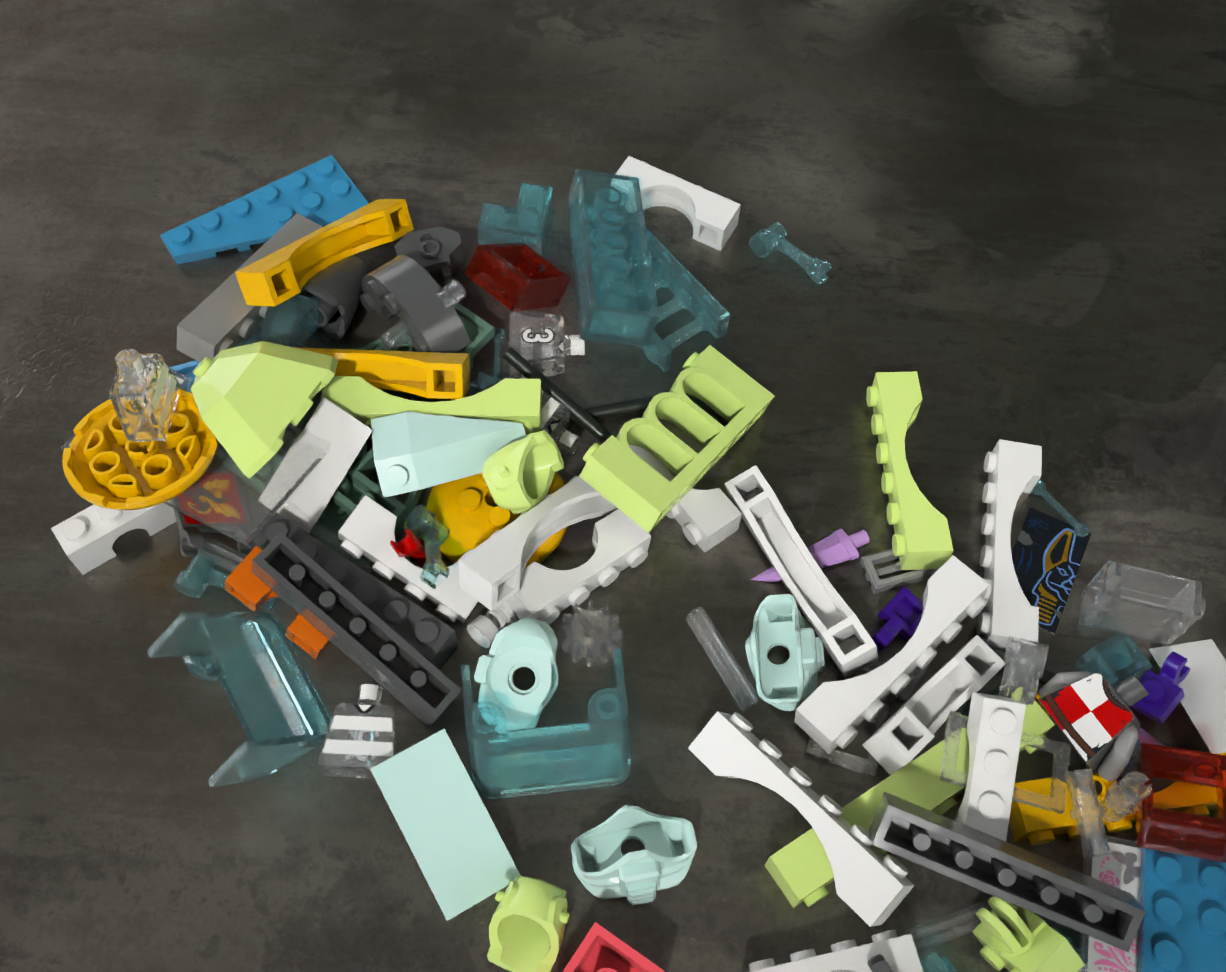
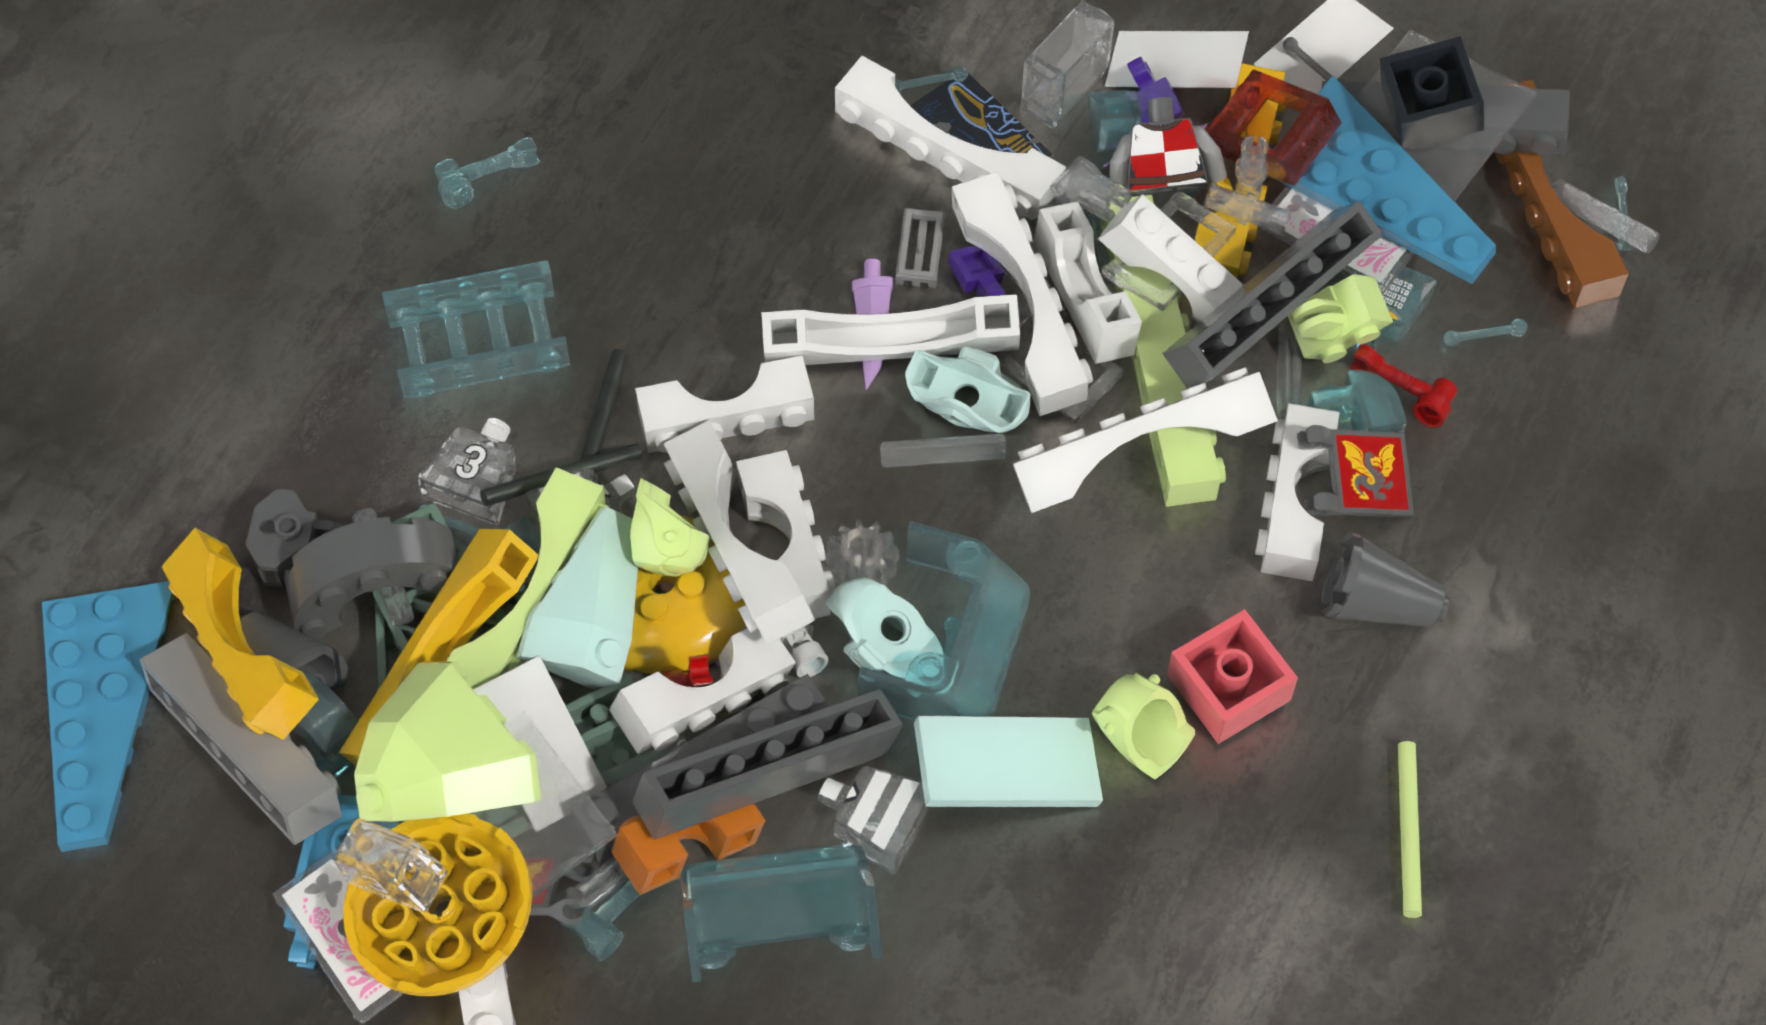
camera: 65 degrees left, 0 degrees up
clear light blue brick [404,505,450,589] -> none
clear red window [465,243,571,312] -> none
clear light blue brick [477,183,554,262] -> none
clear light blue brick [567,169,659,346] -> none
light aqua piece [571,804,697,906] -> none
yellowish green fence [579,345,774,533] -> none
white arch [610,156,741,251] -> none
yellowish green arch [866,371,954,570] -> none

